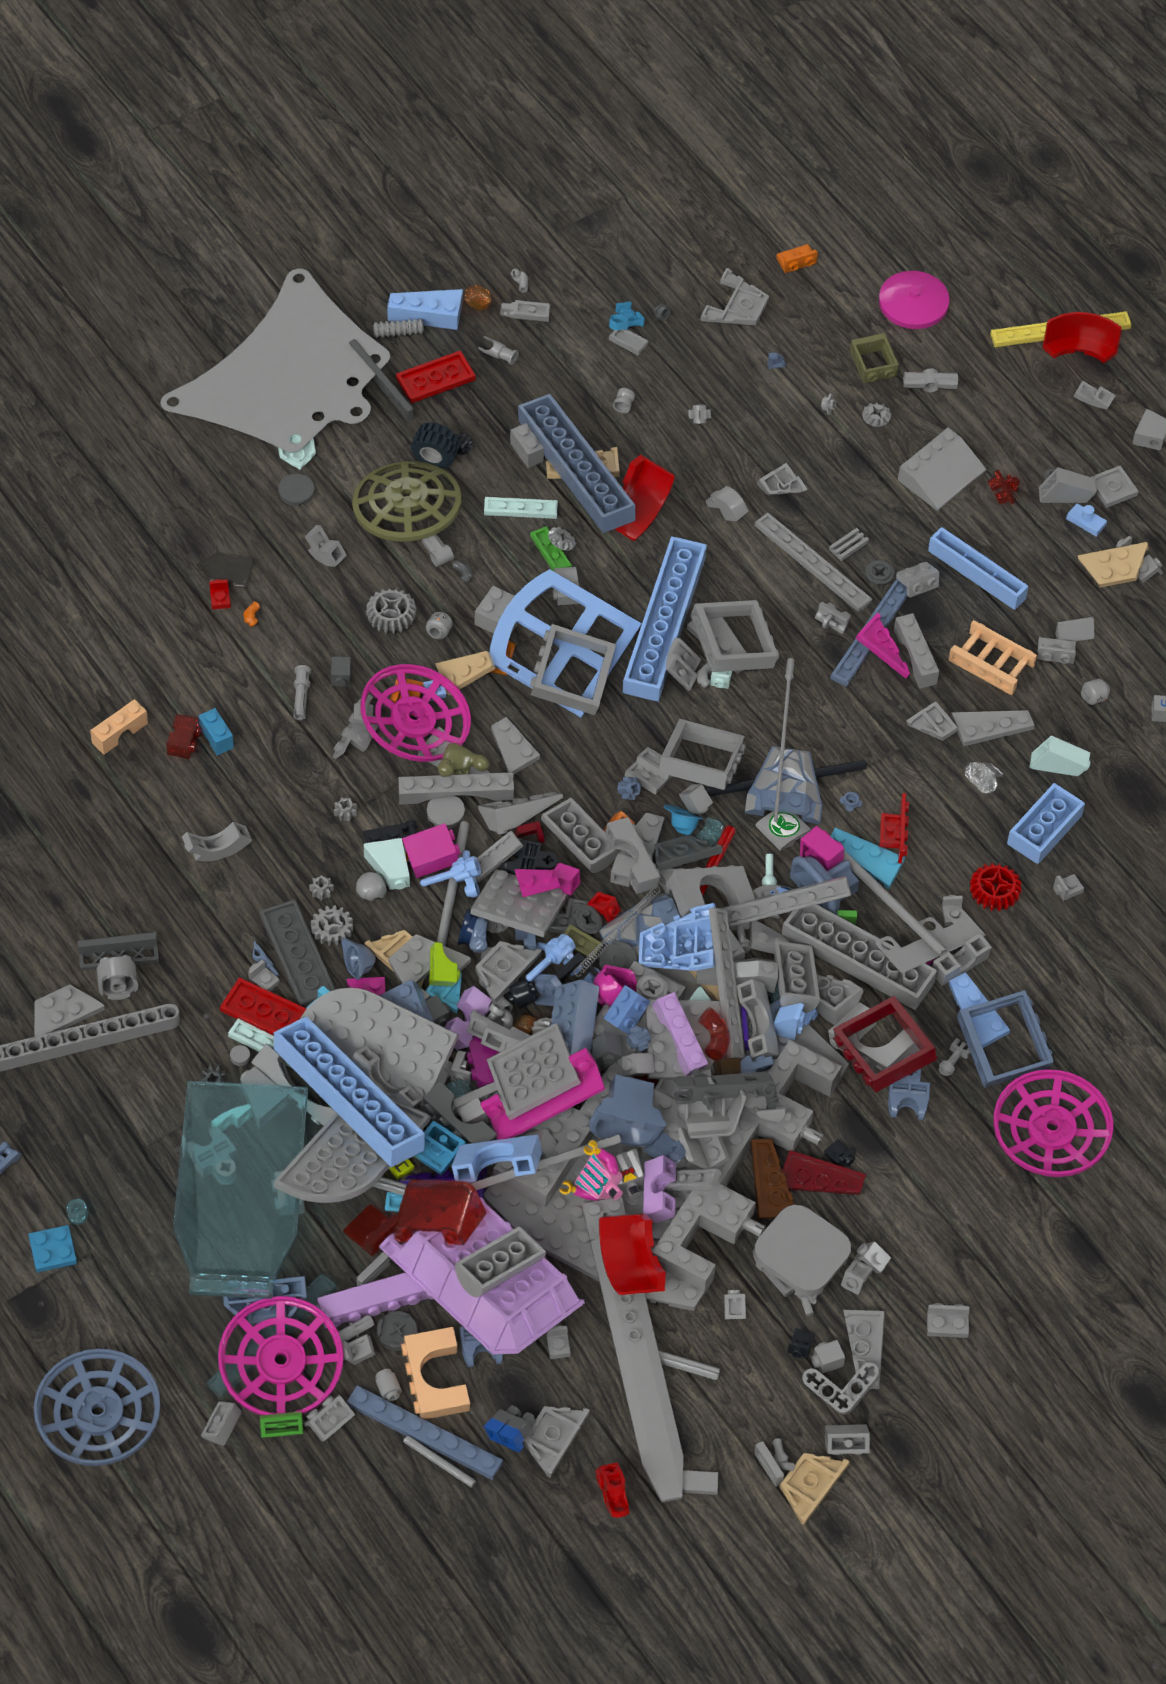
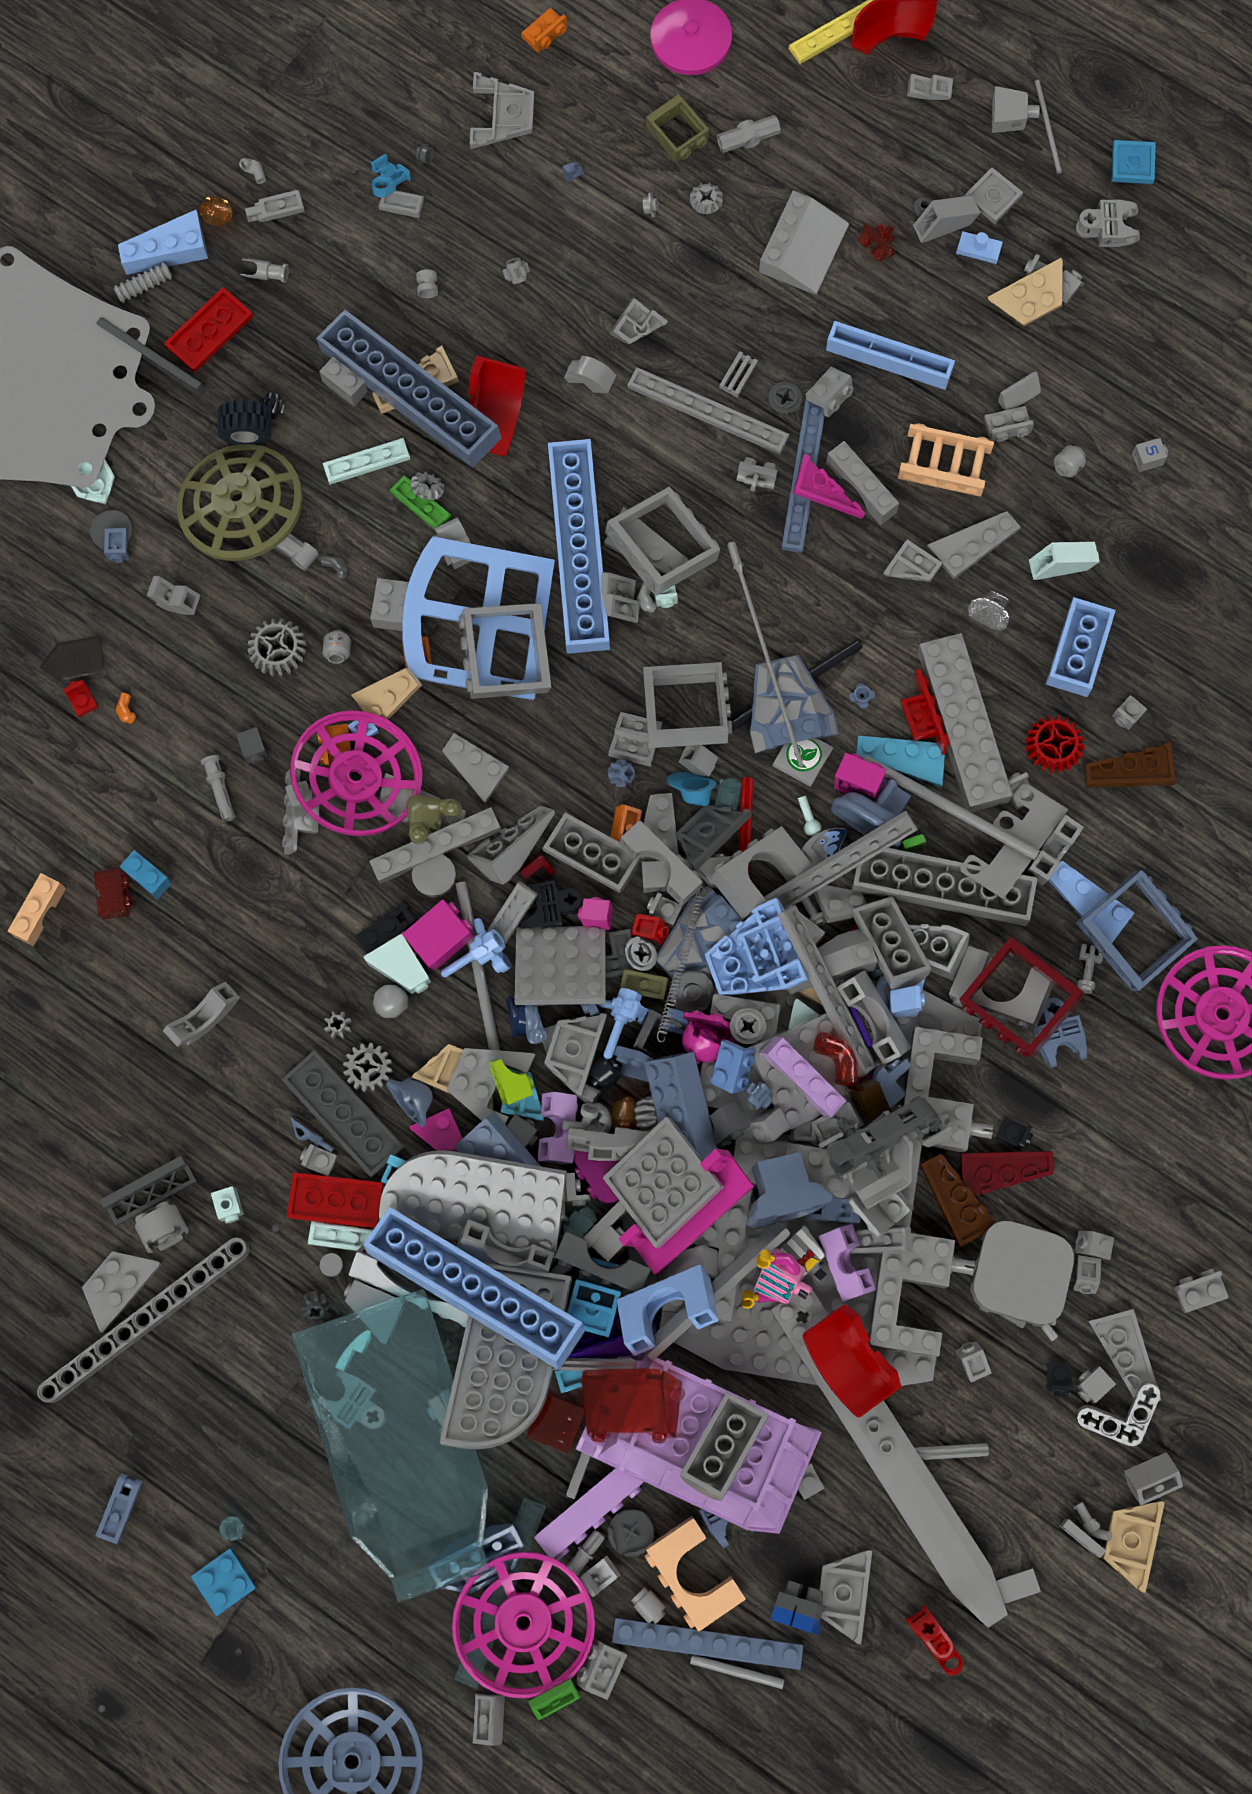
camera: 15 degrees left, 20 degrees up
light grey gear [334,798,357,821] -> none
dark pink wing [515,869,560,897] -> none
none -> sand blue bracket [104,528,130,563]
none -> light aqua brick [211,1186,244,1223]
none -> light grey bracket [647,892,682,927]
none -> light grey brick [917,633,1013,812]
none -> reddish brown wing [1084,742,1176,788]

